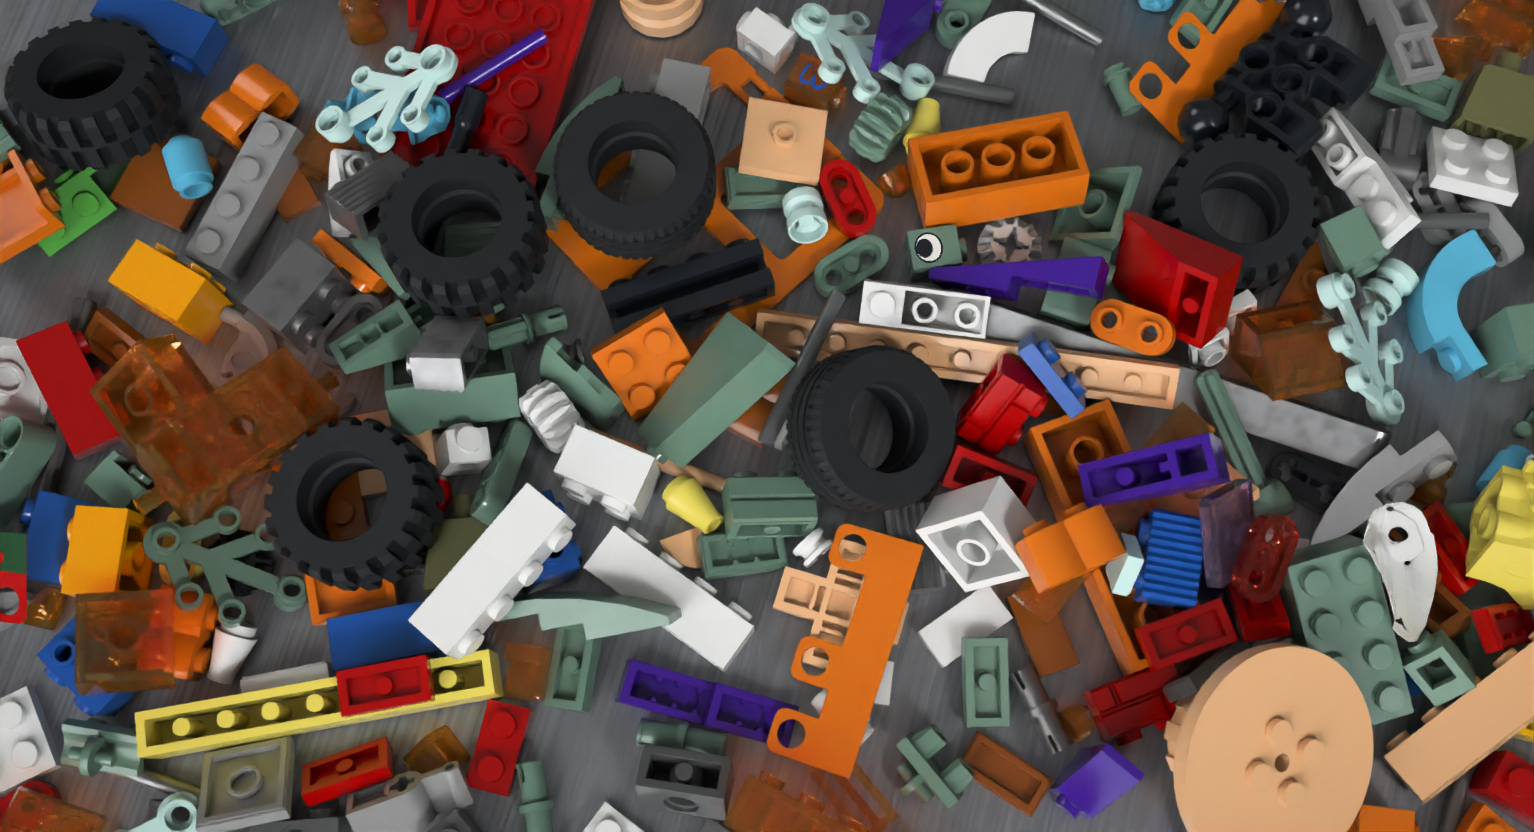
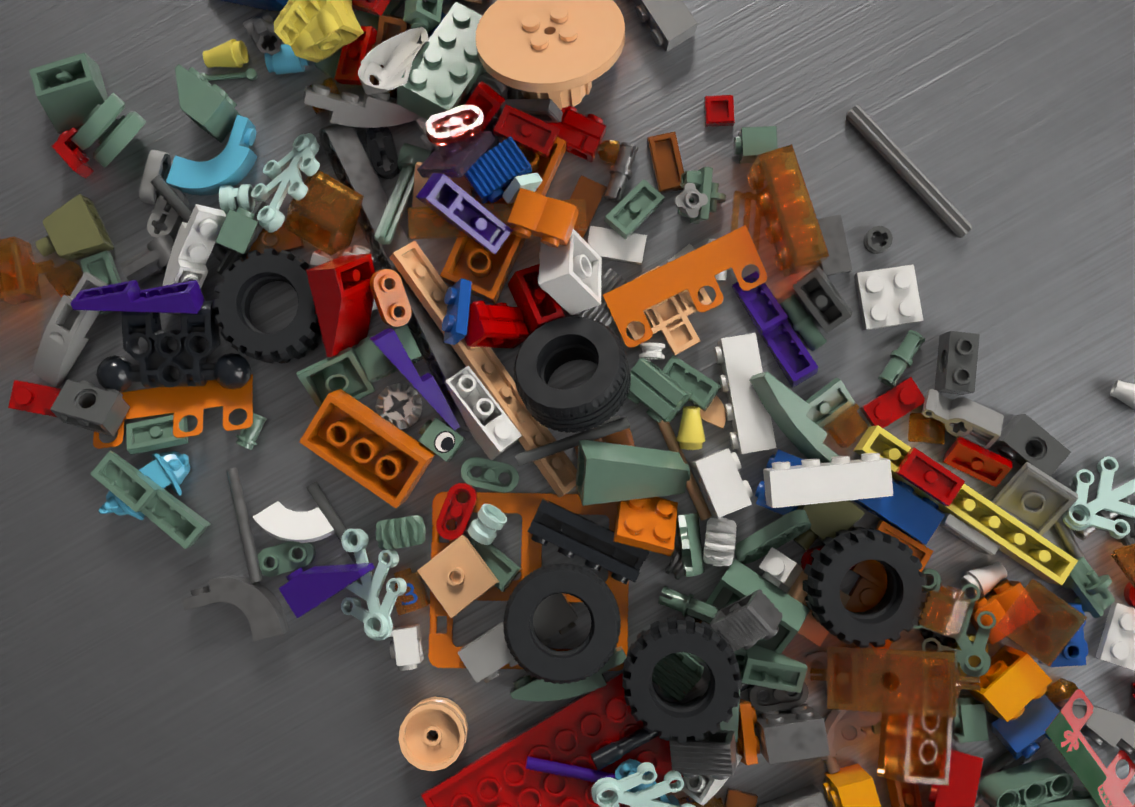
camera: 135 degrees left, 10 degrees up
clear orange hinge [876,163,912,199] -> none
light yellow cone [903,98,942,154] -> none
dark purple slope [1049,743,1145,819] -> none
white plate [1426,126,1519,207] -> none
none -> dark purple slope [70,280,205,314]
none -> light grey plate [674,183,708,218]
none -> clear orange brick [918,585,971,636]

